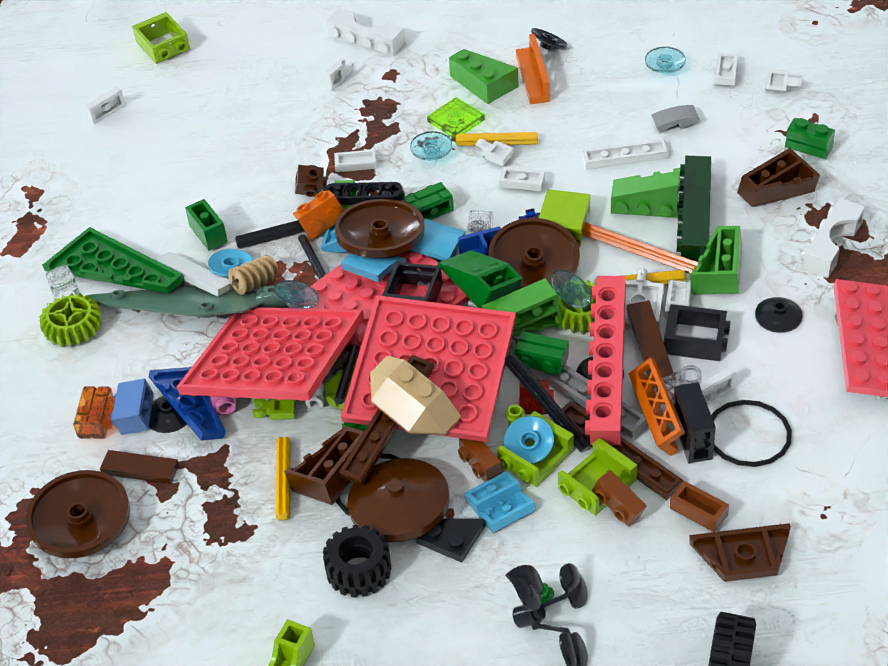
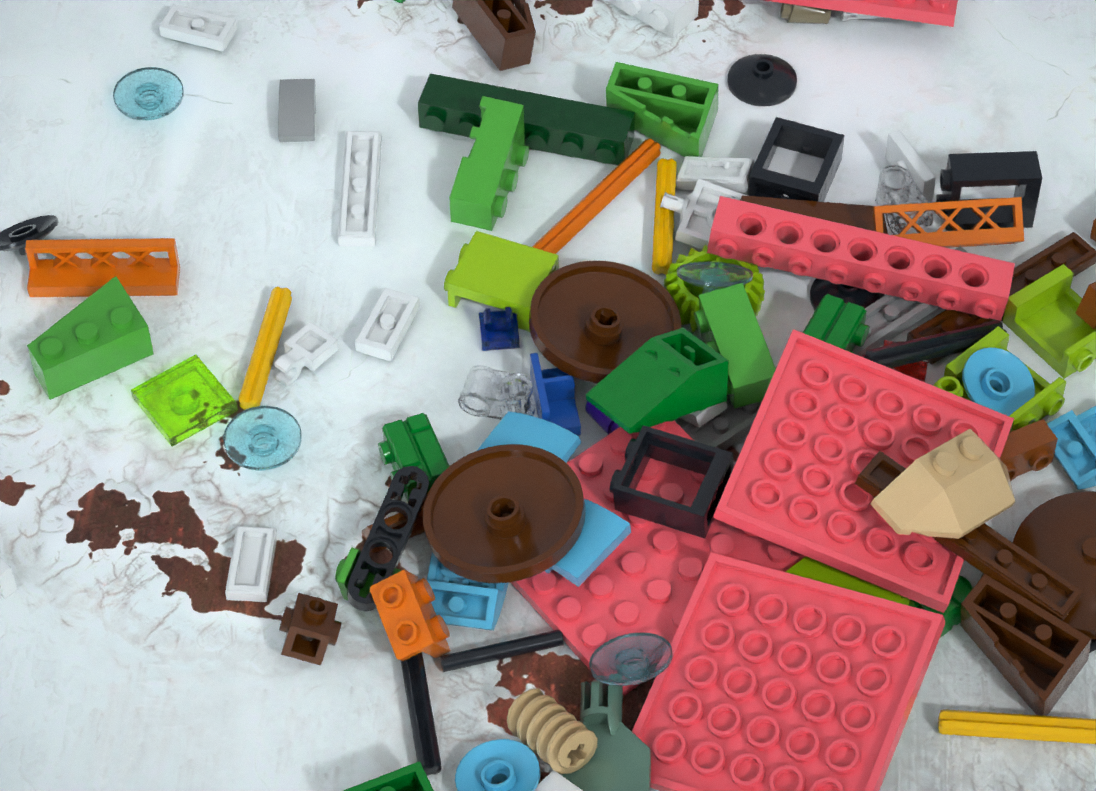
camera: 85 degrees left, 5 degrees up
black piece [711,400,792,467] -> none

